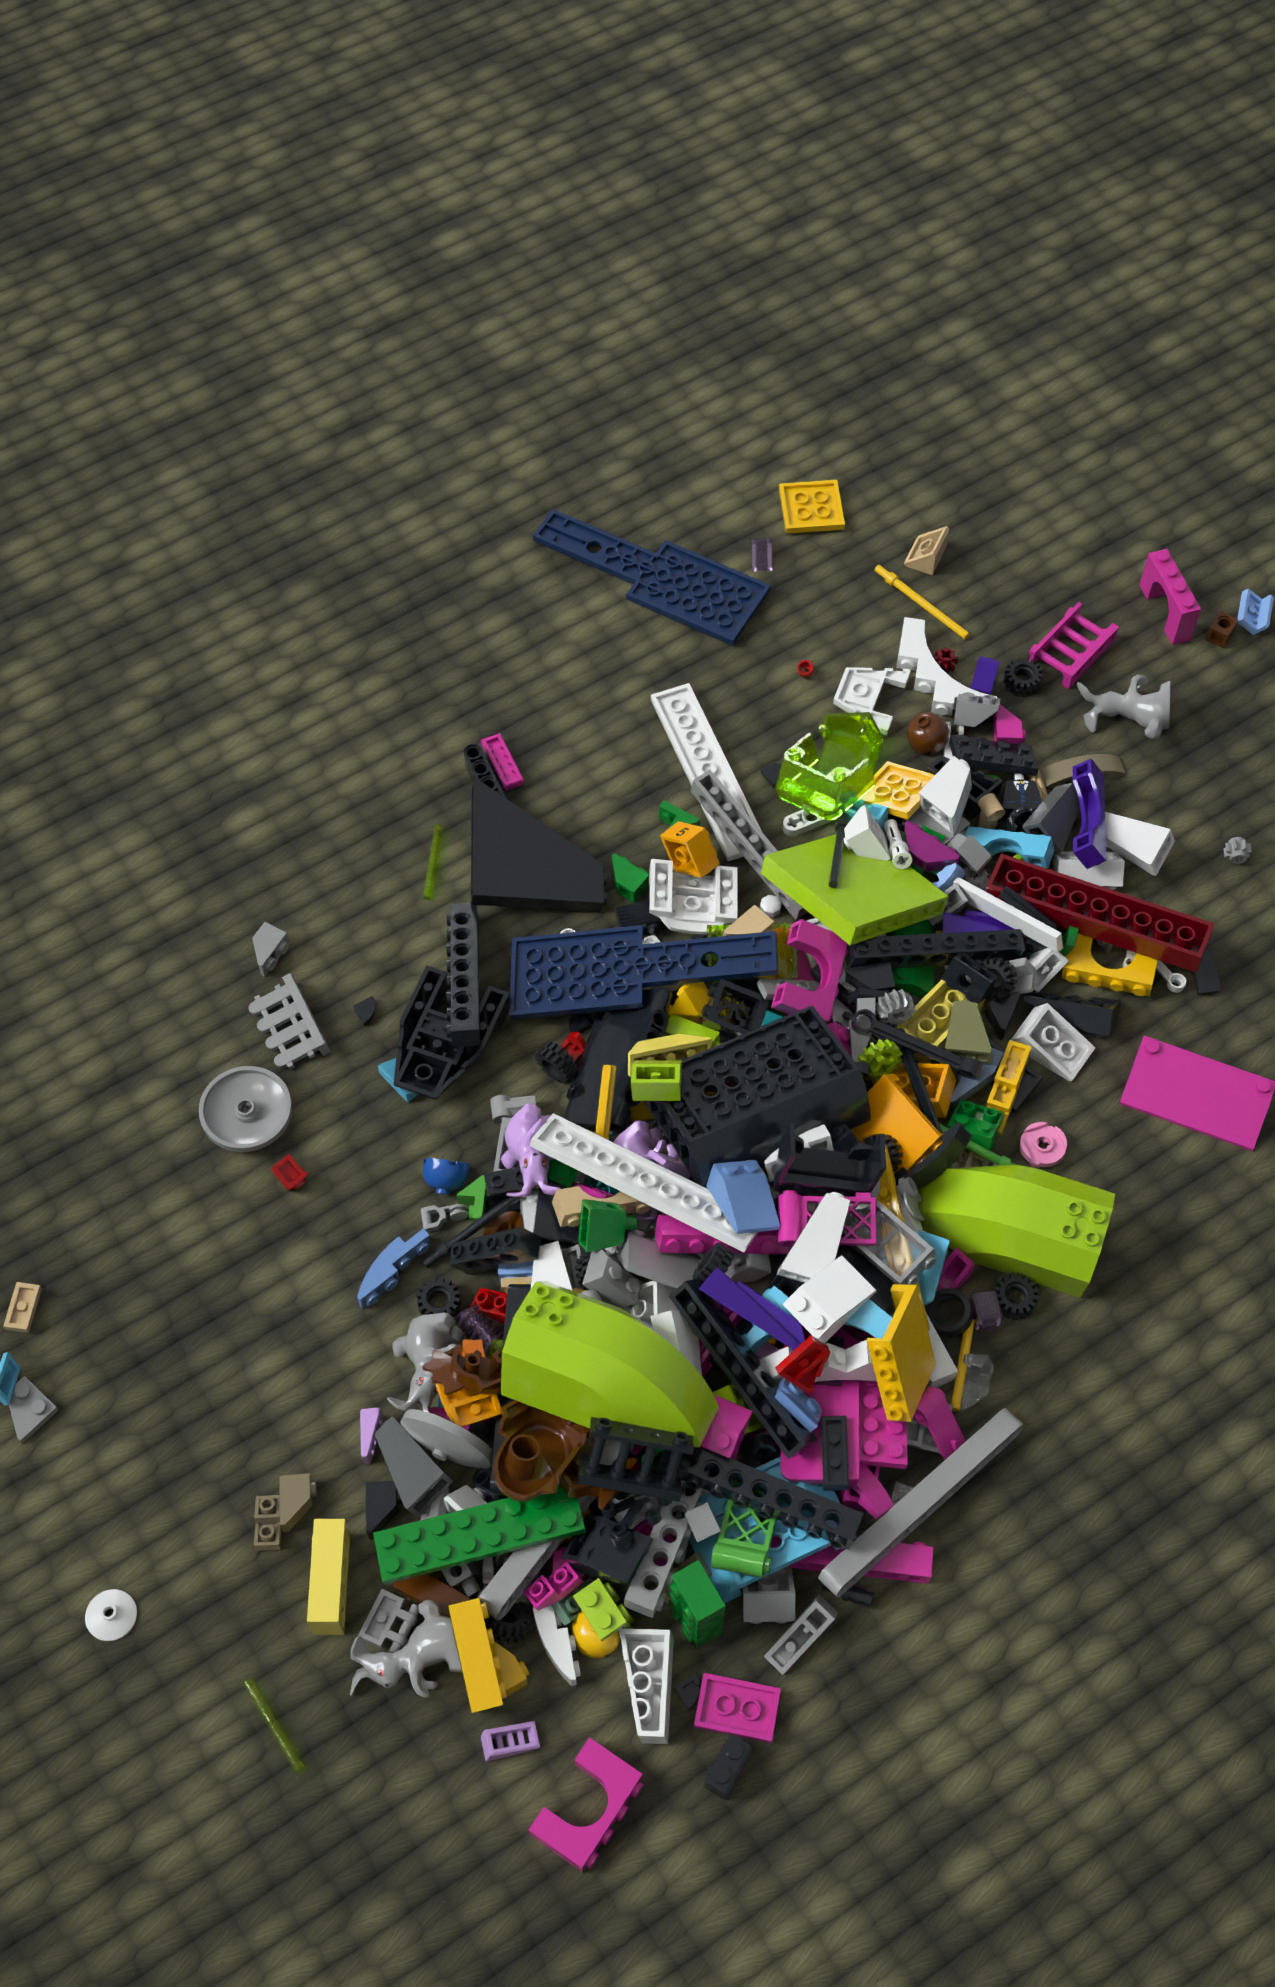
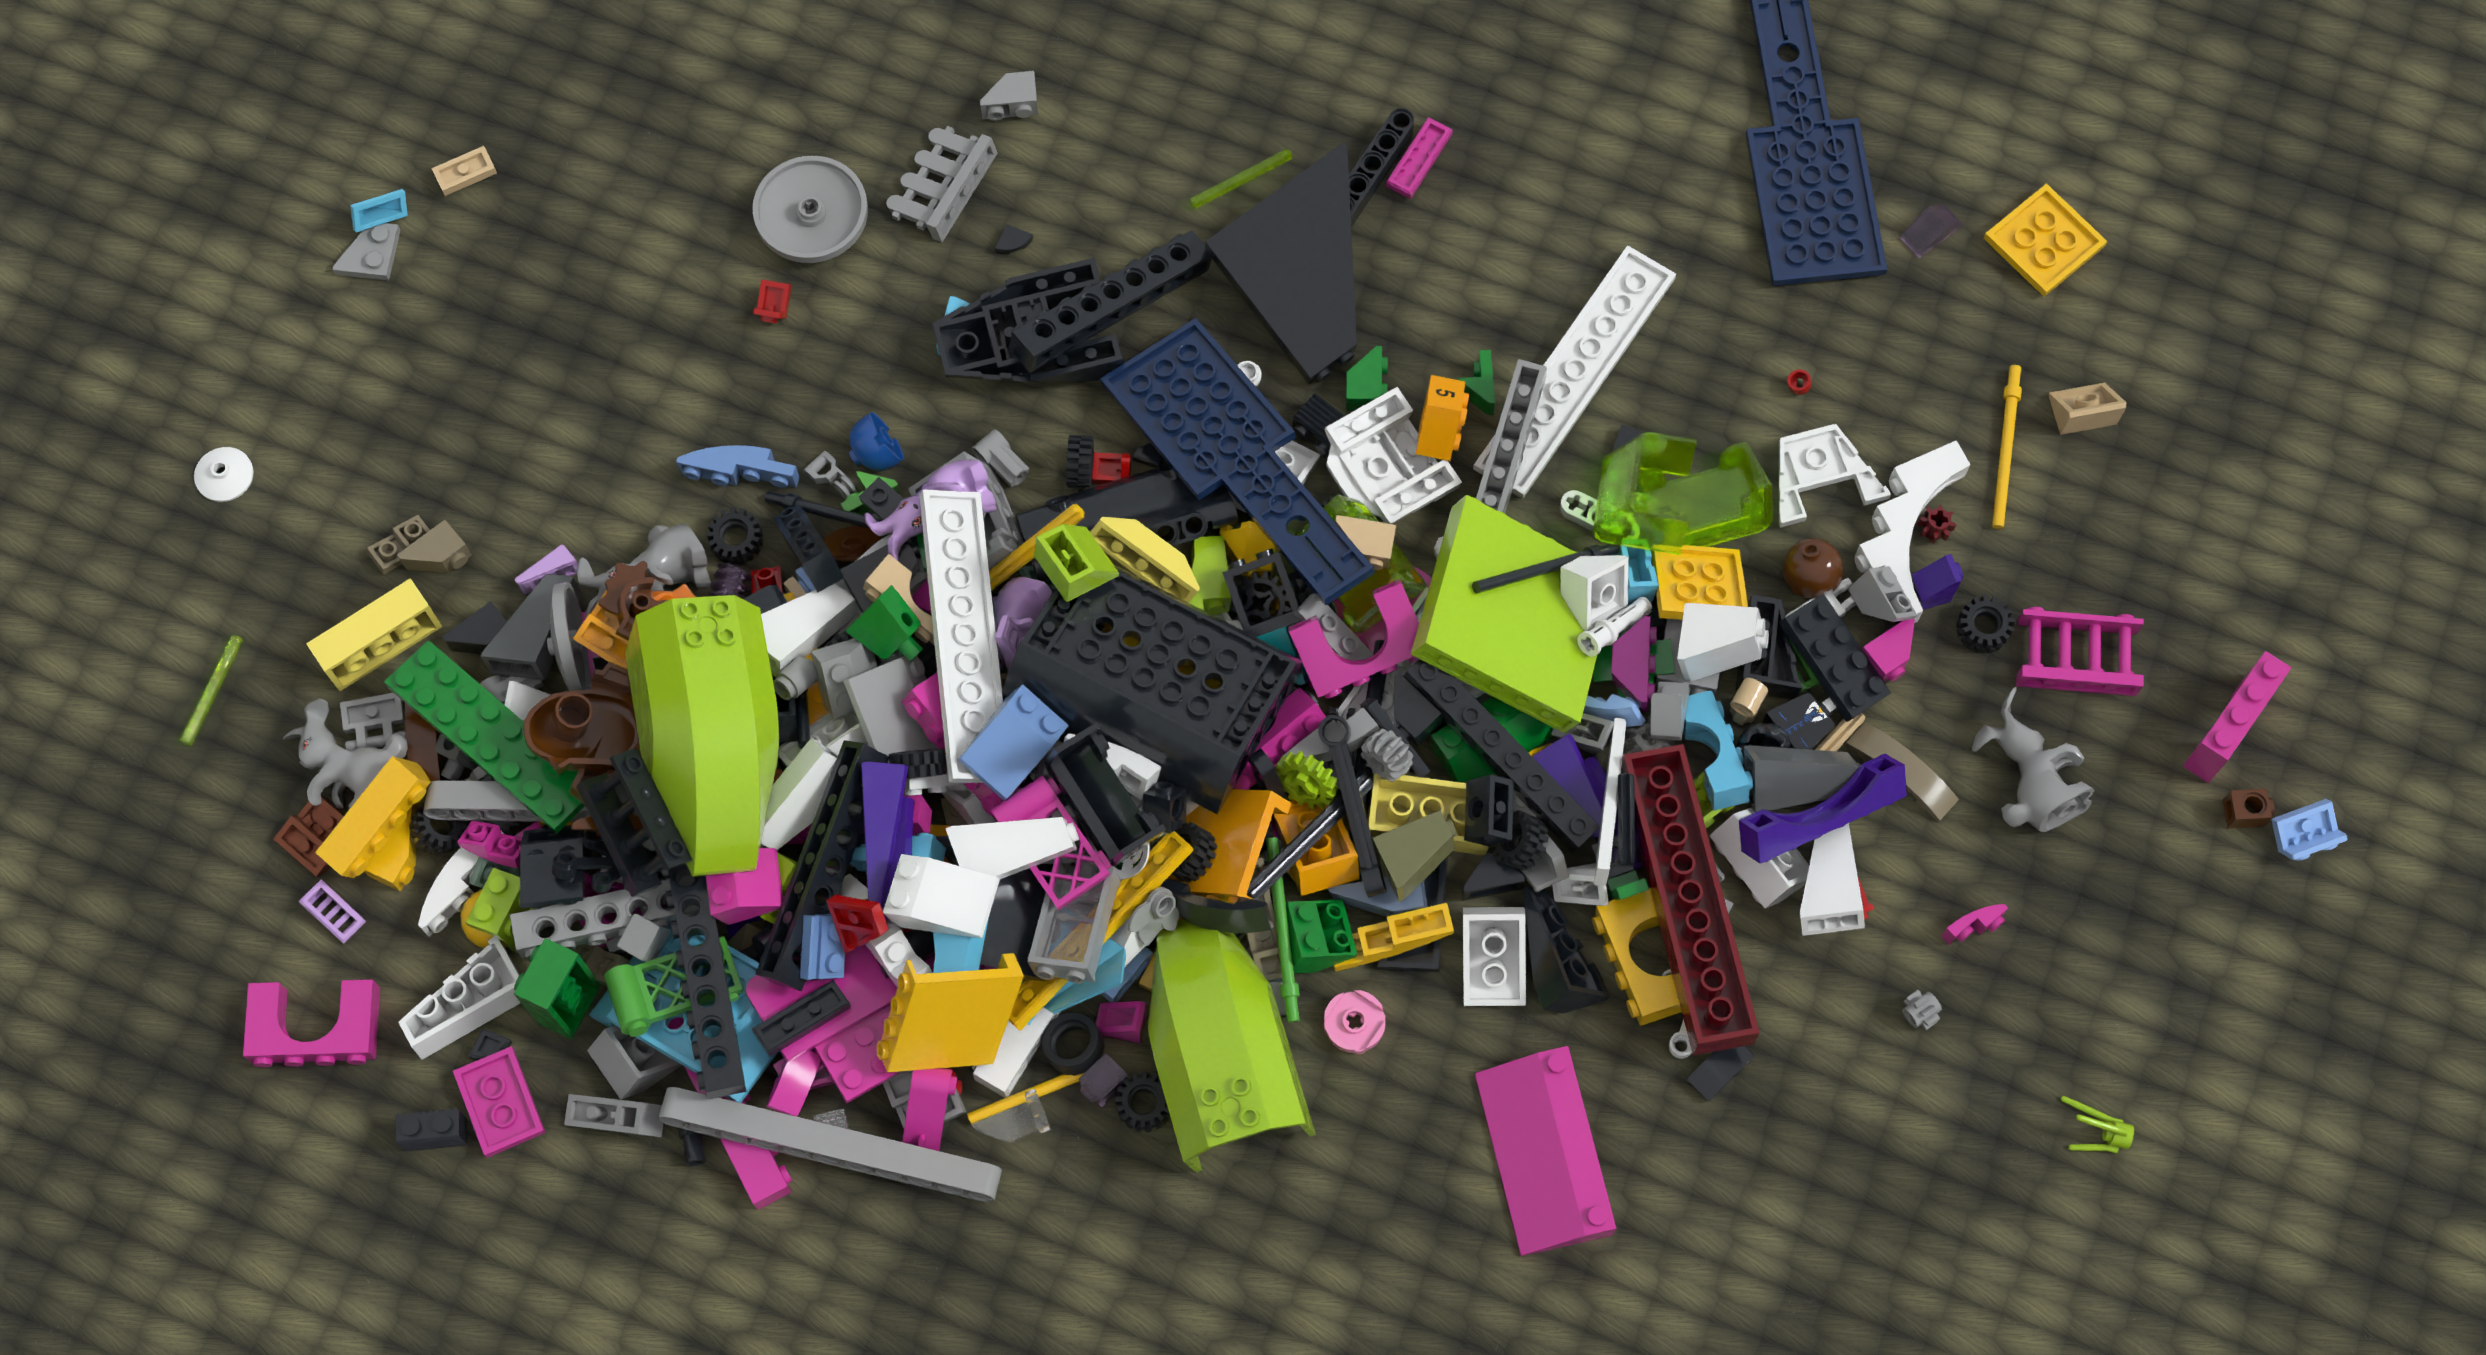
camera: 55 degrees right, 10 degrees up
none -> copper slope [273,794,346,877]
none -> dark pink slope [1941,904,2008,945]

